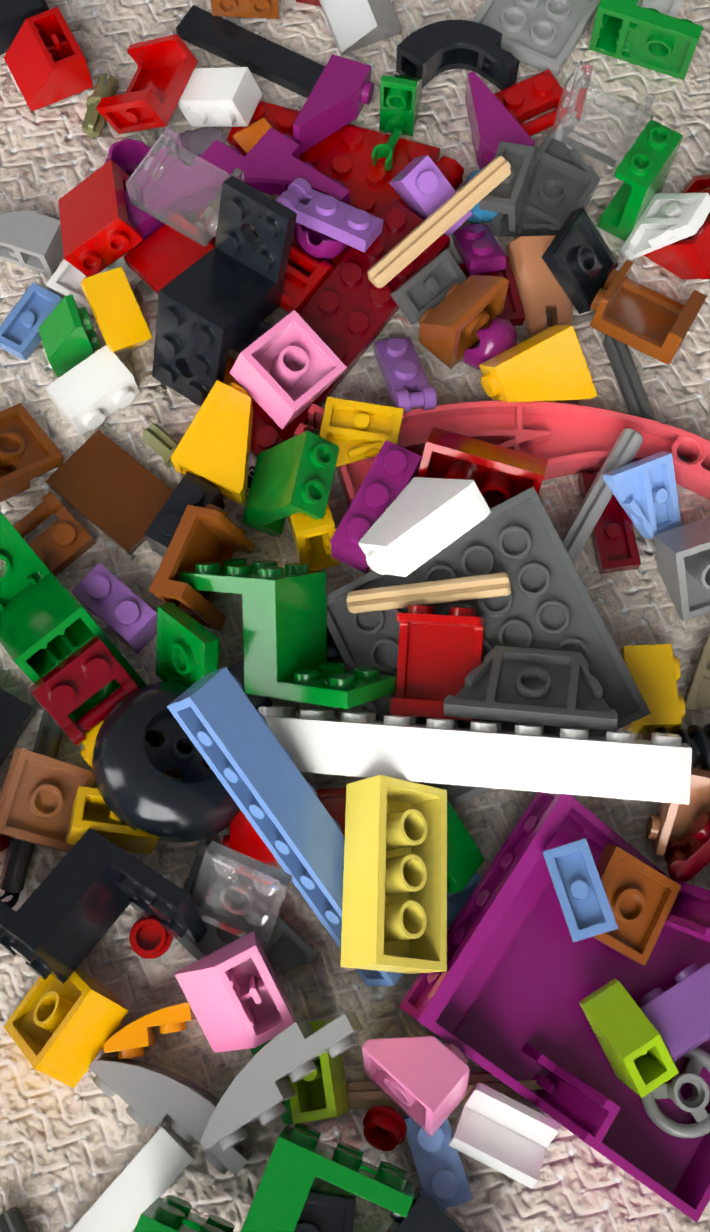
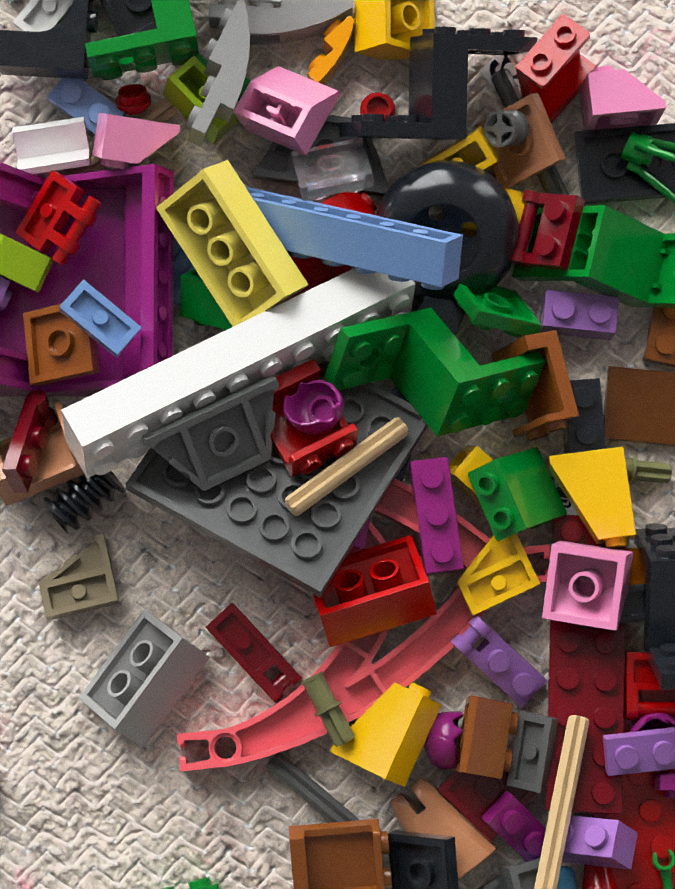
camera: 145 degrees right, 10 degrees up
white slope [358,477,491,577] -> none
light grey axle [561,428,643,564] -> none
light blue wing [603,452,682,539] -> none
yellow brick [619,644,685,733] -> none
none -> red plate [15,170,102,266]
none -> magenta hair [283,380,344,436]
none -> olive axle [301,672,354,747]
none -> dark grey wheel [483,110,529,147]

